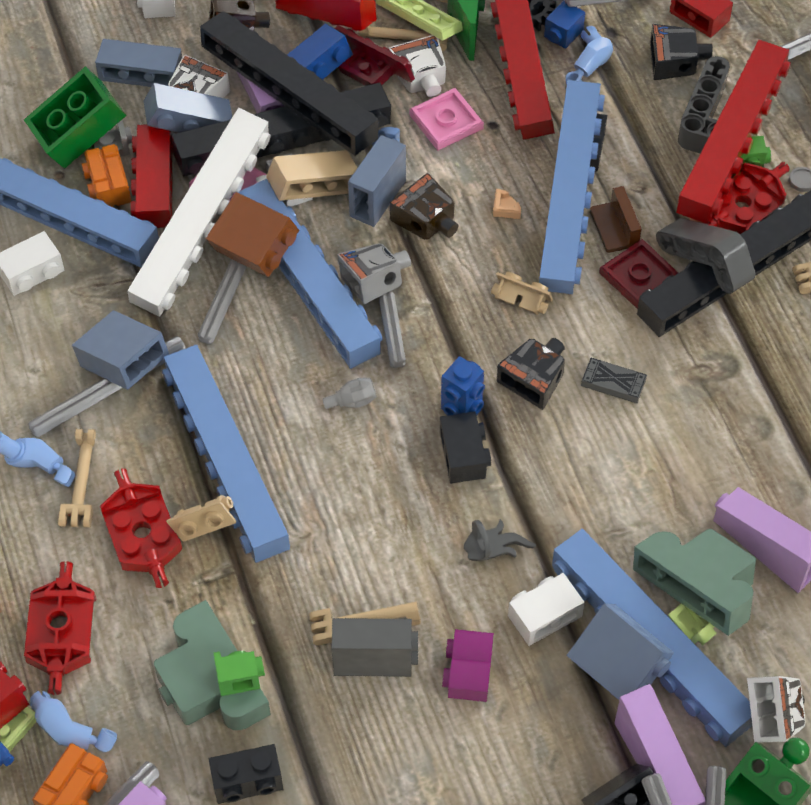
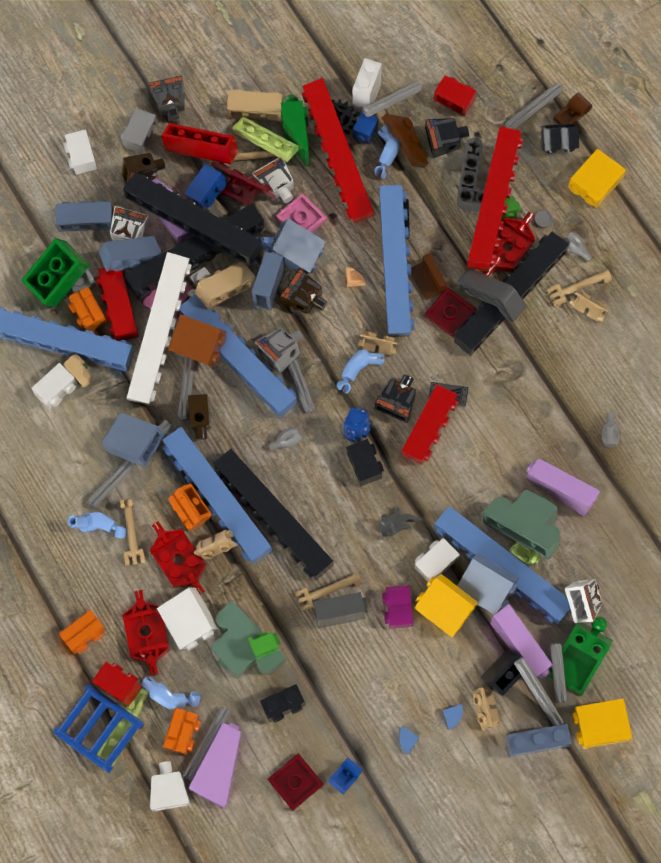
camera: 10 degrees left, 15 degrees up
none -> tan rock [63,354,91,387]
none -> white brick [157,588,219,651]
none -> orange brick [168,483,212,531]
none -> dark brown torso [188,394,211,440]
none -> black brick [213,449,334,580]
none -> sand blue brick [267,218,326,274]
none -> light blue arm [337,349,384,393]
none -> reddish brown wing [381,114,429,168]
none -> red brick [401,384,459,465]
none -> yellow brick [414,574,479,637]

